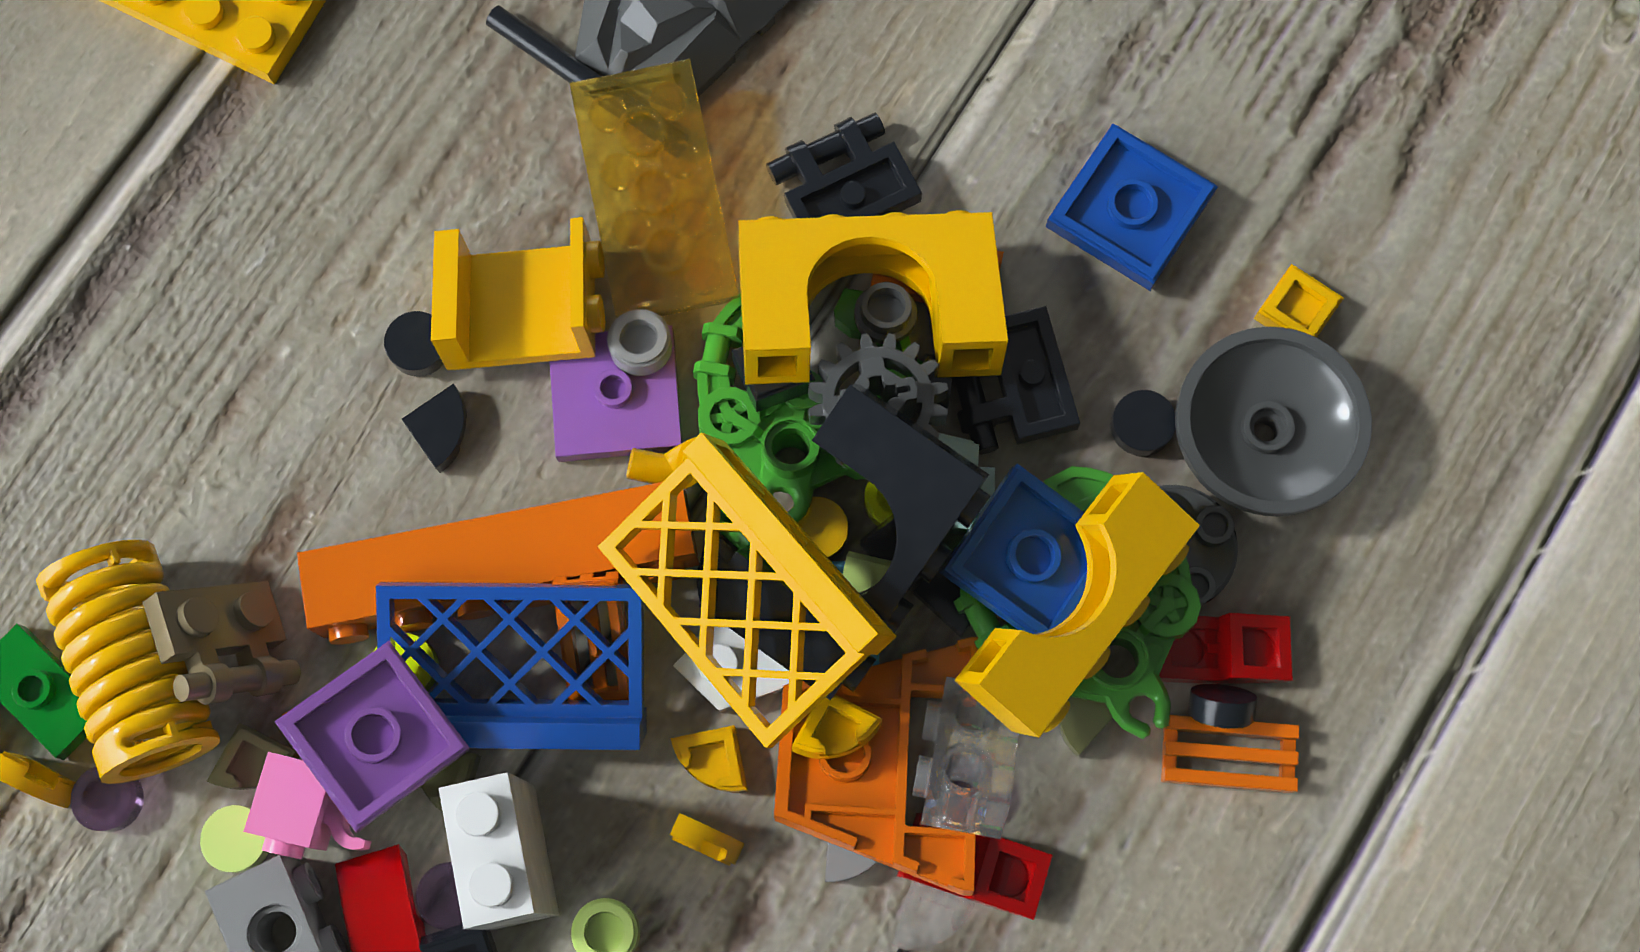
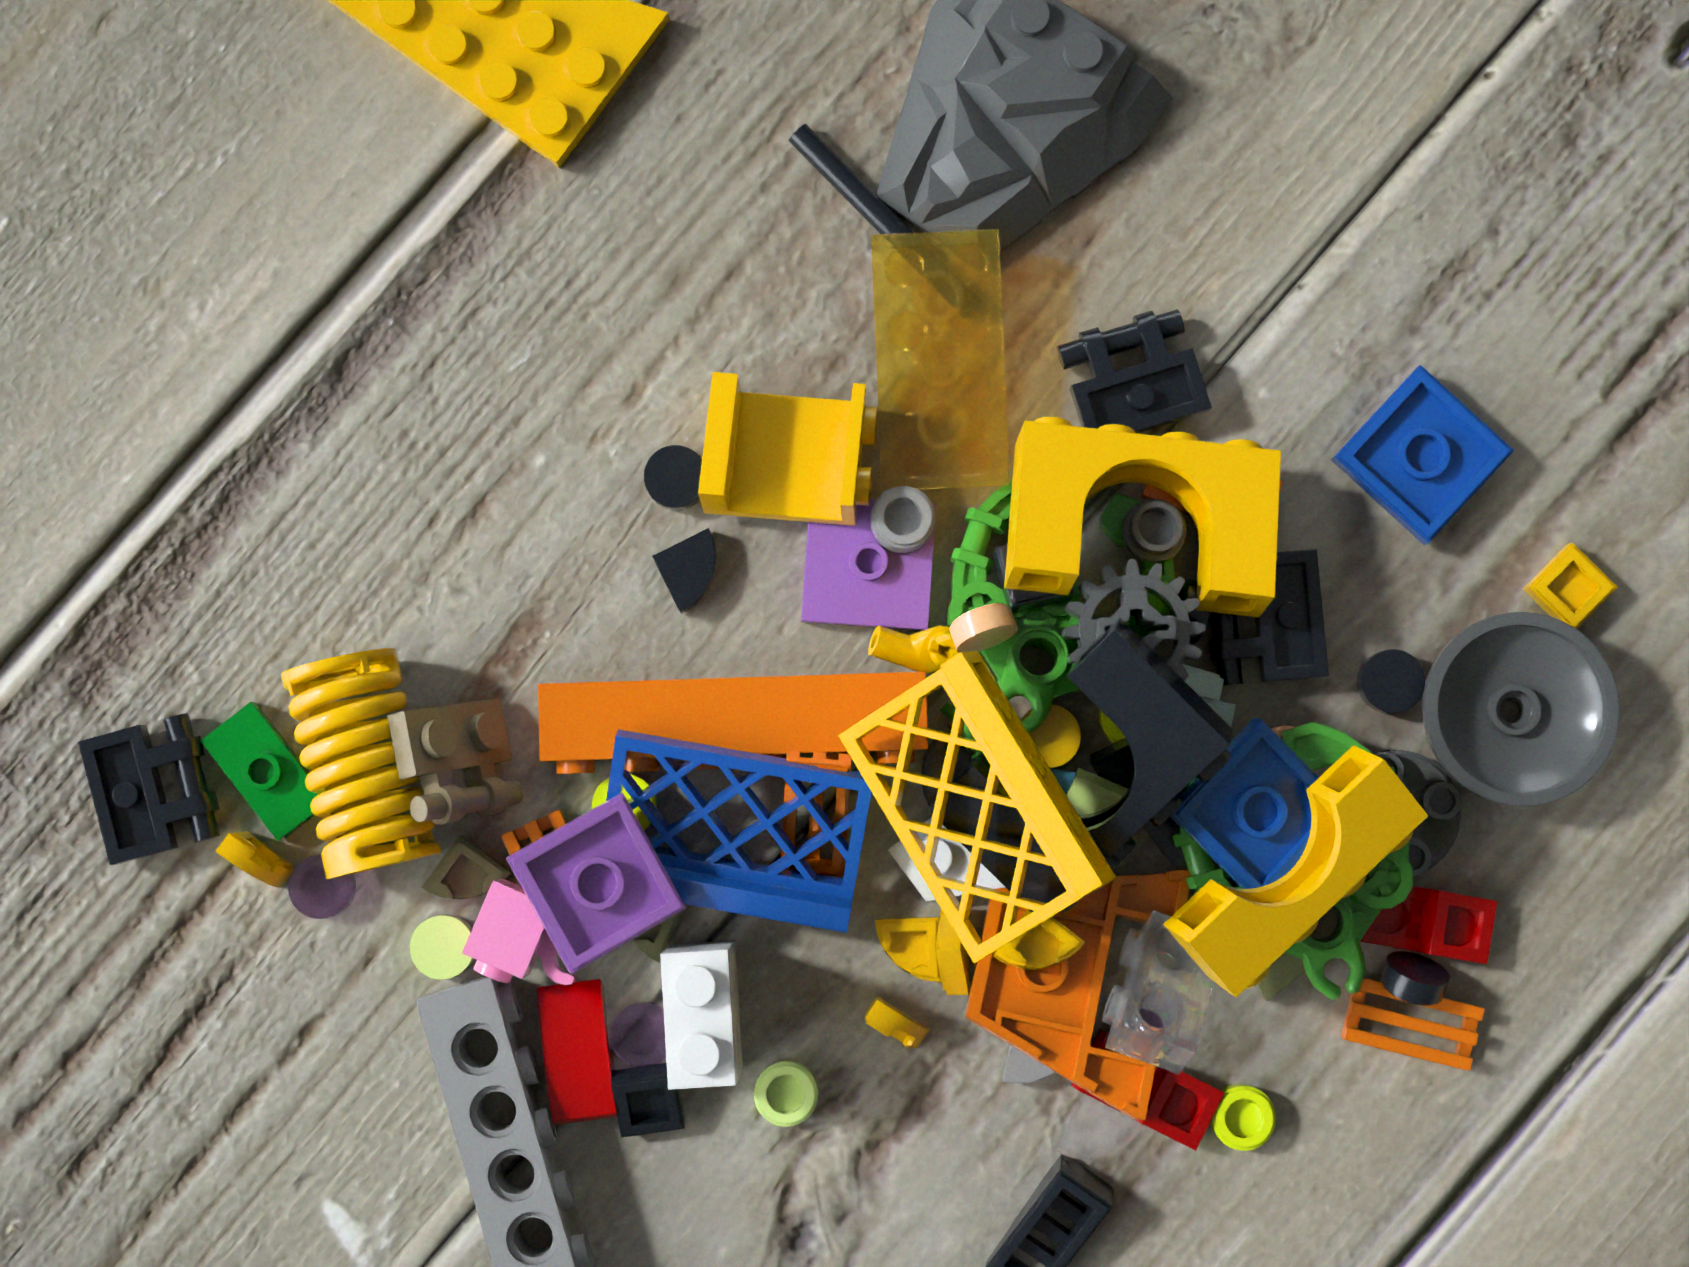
camera: 10 degrees right, 10 degrees up
none -> yellow tile [935,909,970,995]
none -> light nougat tile [949,603,1018,653]
none -> neon yellow tile [1210,1083,1276,1151]

